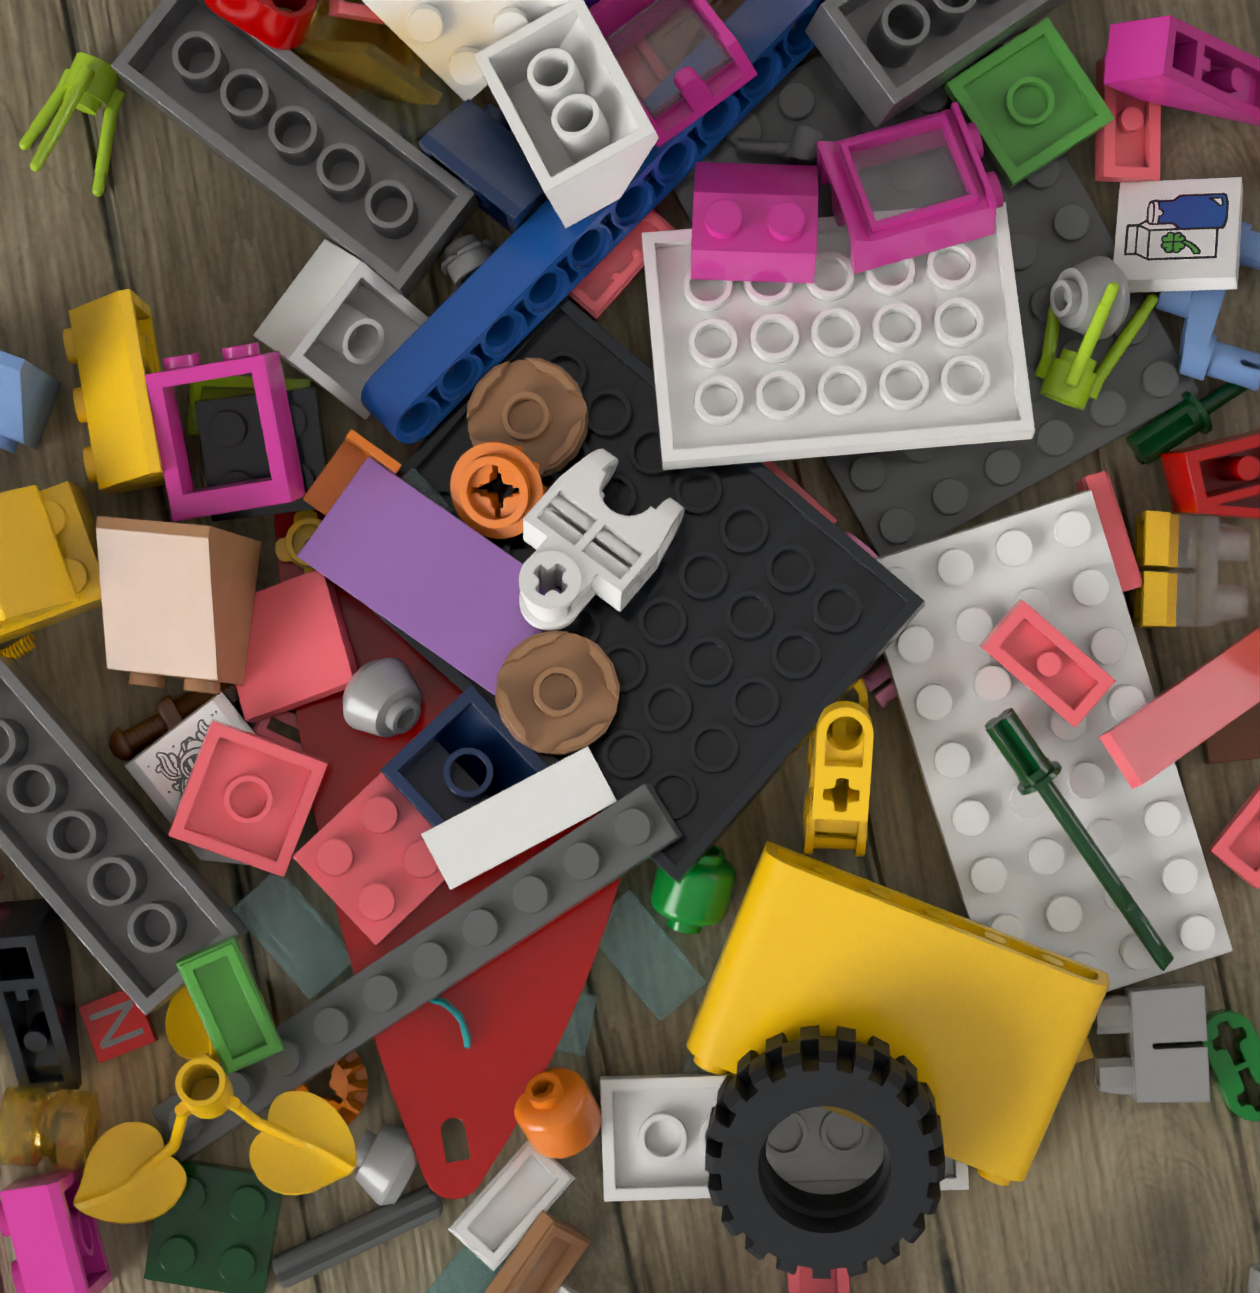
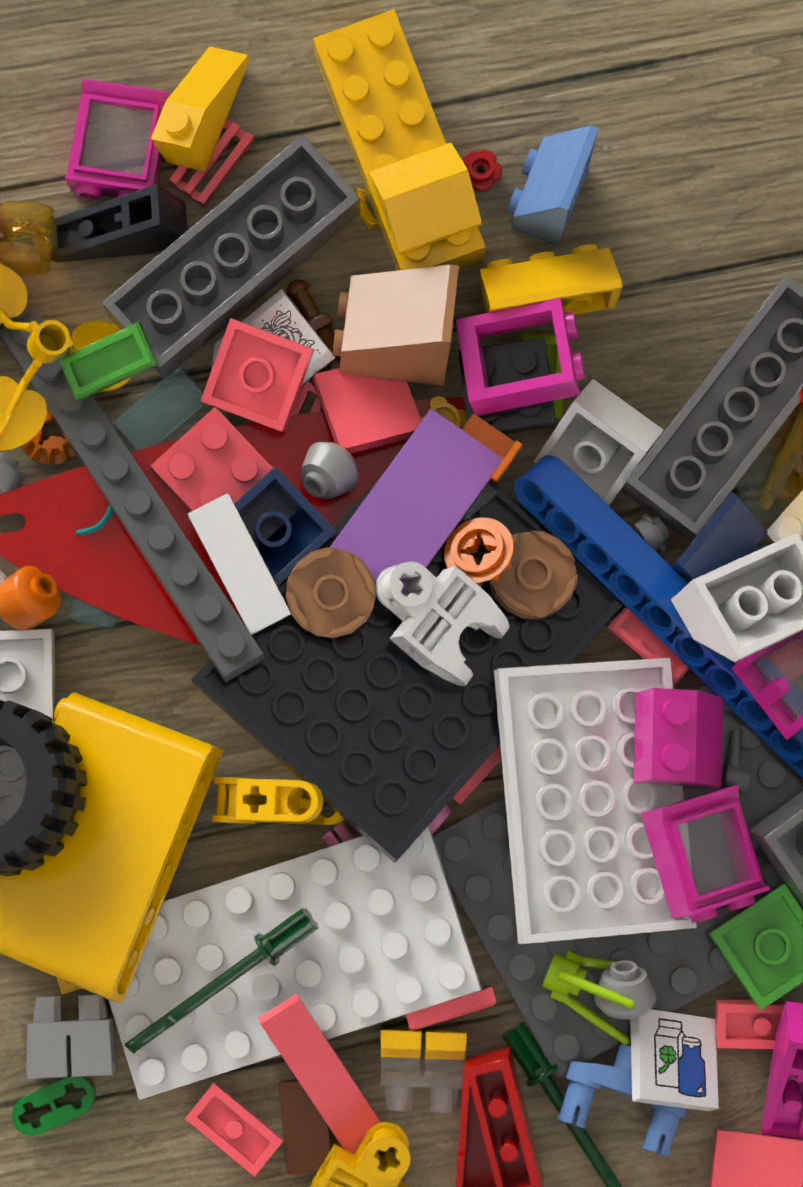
camera: 90 degrees right, 5 degrees down
lime plant [19,52,126,197] -> none
red tile [78,989,159,1063] -> none
clear light blue tile [599,889,706,1021] -> none
green head [651,845,736,934] -> none
coral plate [979,599,1116,728] -> none

